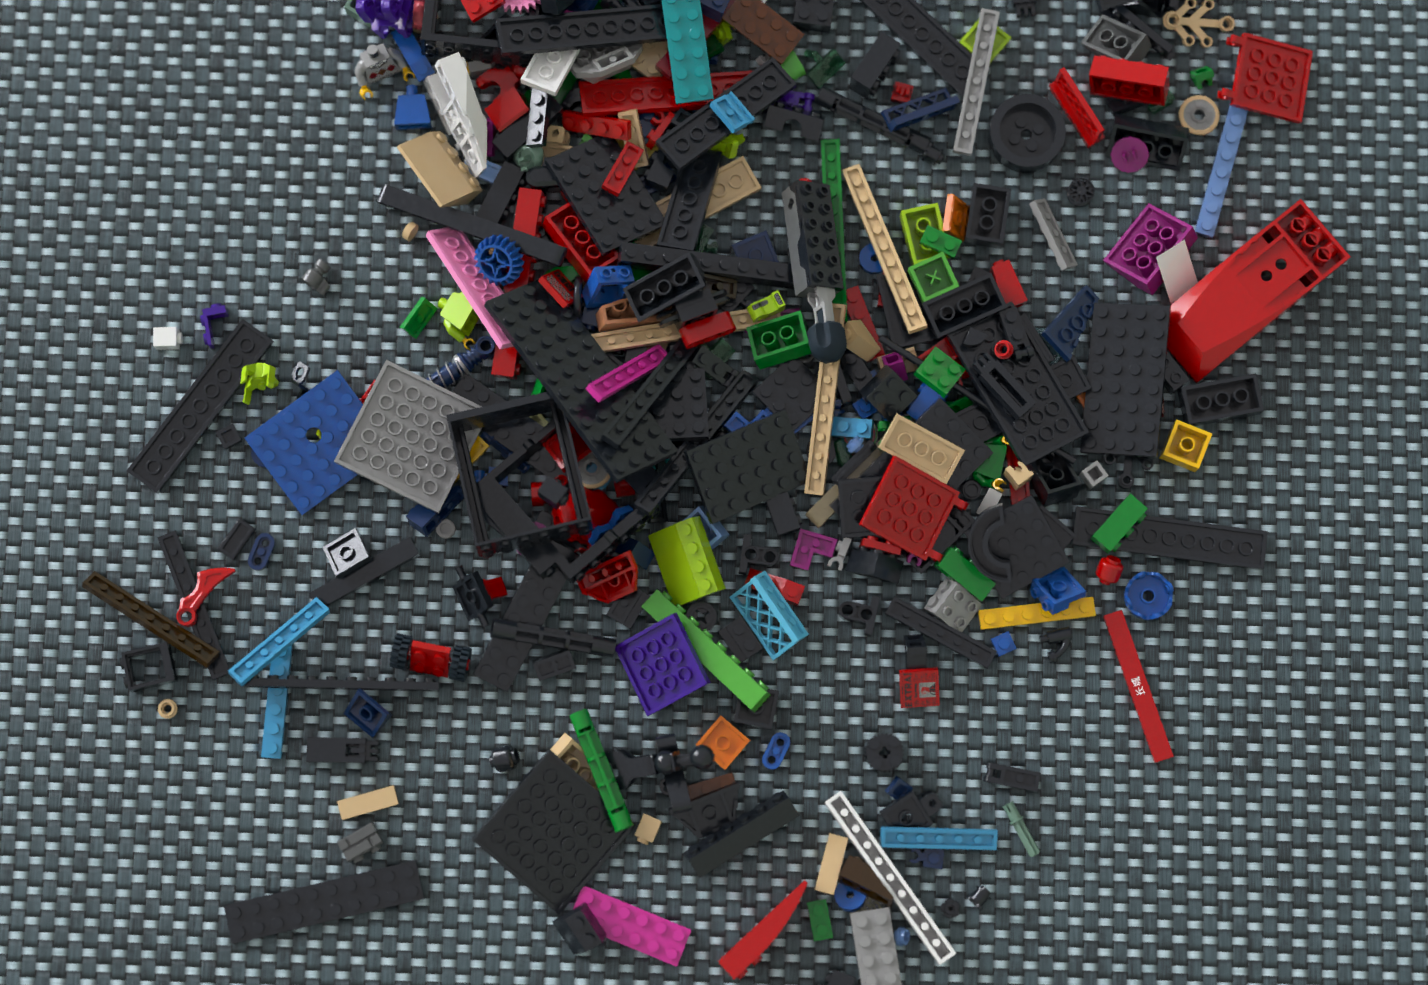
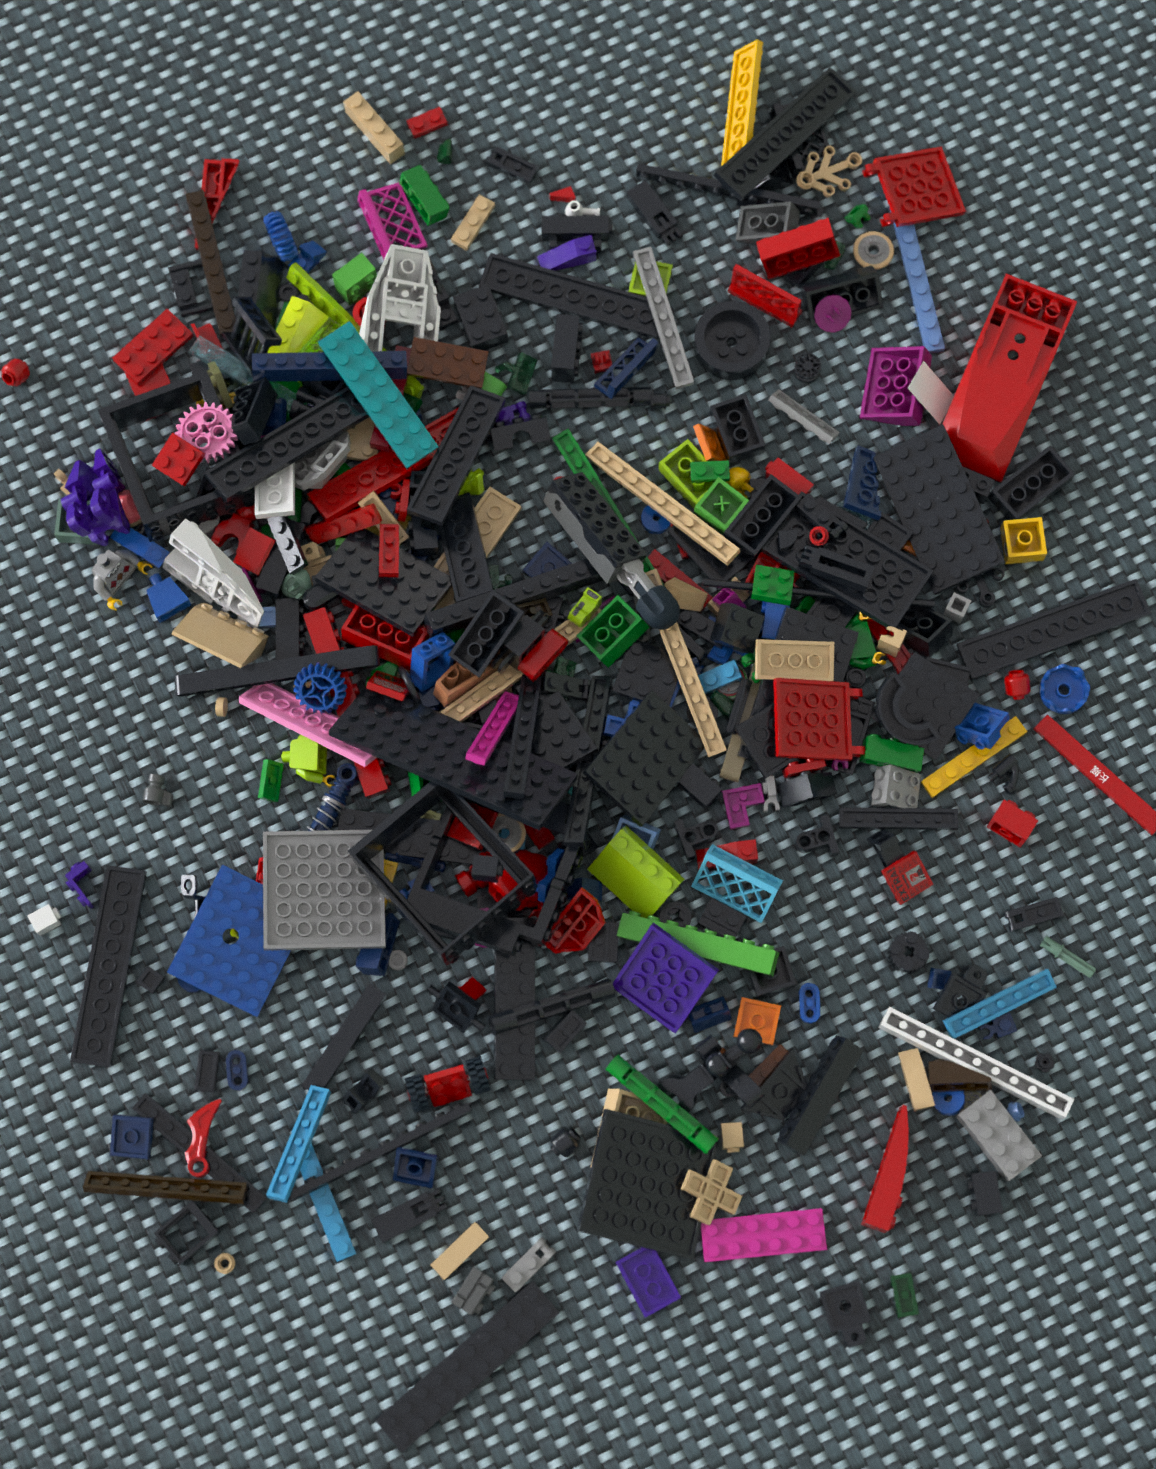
camera: 25 degrees left, 5 degrees down
lime piece [240,363,279,405] -> none
plate [323,528,372,579] -> none
black slope [553,902,607,954] -> none
dark azure plate [709,91,755,133] -> none
green plate [807,899,833,941] -> none
medium blue plate [846,436,864,453] -> none
black brick [966,885,991,910] -> none
white sticker [976,488,1002,514] -> none
blue plate [990,631,1017,657] -> none
green brick [1090,493,1148,554] -> none
none -> dark blue tile [110,1114,154,1159]
none -> black brick [342,1069,385,1114]
none -> light grey plate [501,1237,557,1293]
none -> dark purple plate [615,1248,681,1318]
none -> tan plate [681,1160,742,1225]
none -> dark blue slope [688,996,732,1033]
none -> yellow piece [726,467,754,499]
none -> red brick [986,799,1039,848]

